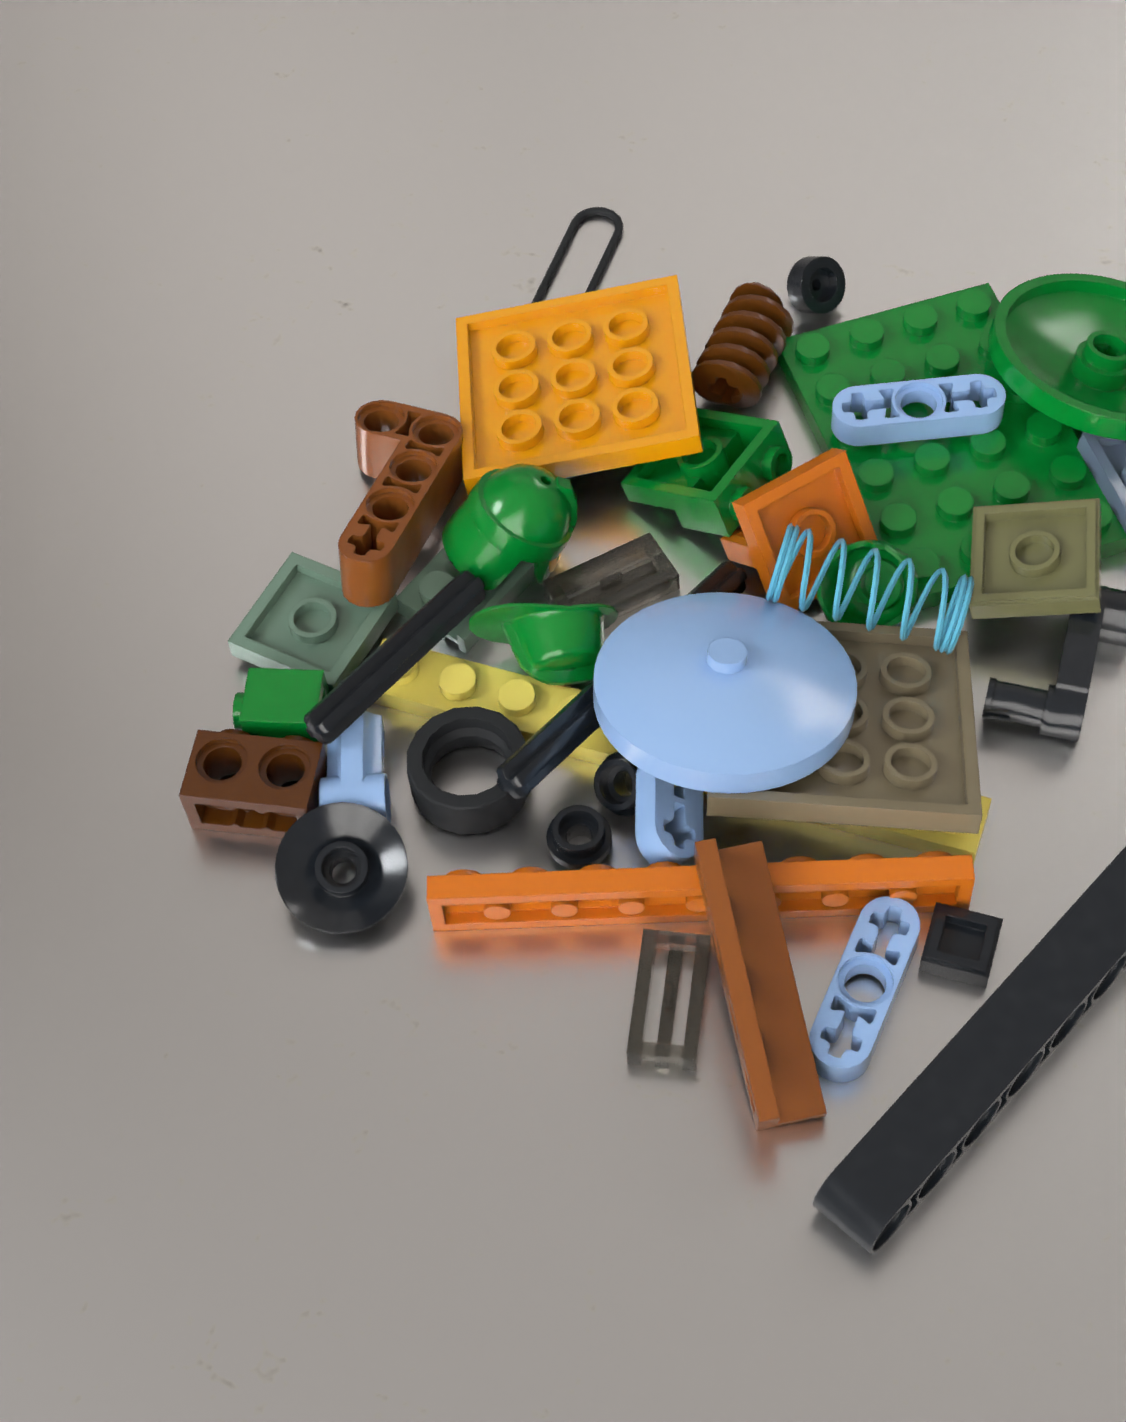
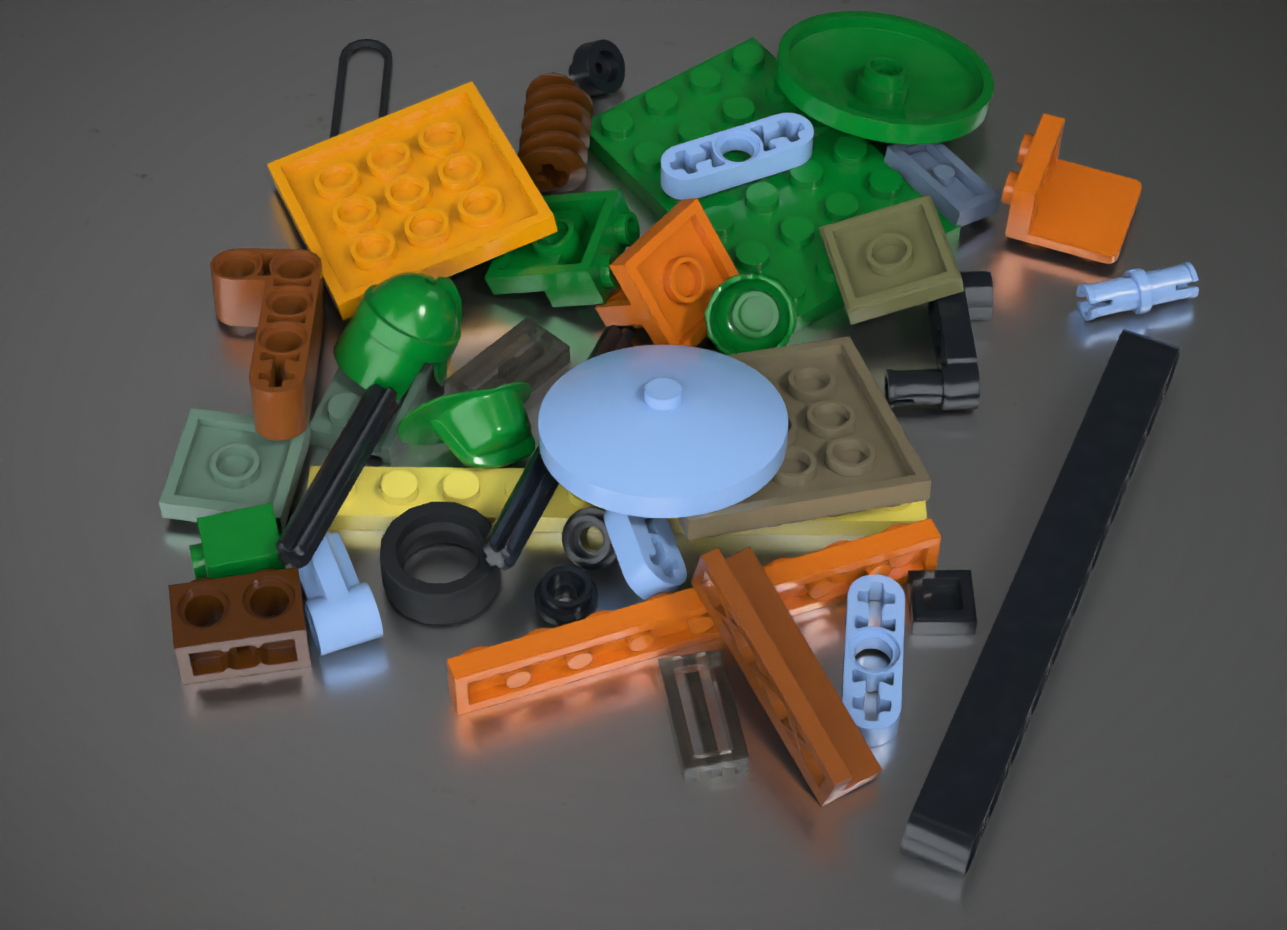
camera: 25 degrees left, 5 degrees down
black dish [275,802,408,935] -> none
medium azure piece [766,523,974,655] -> none

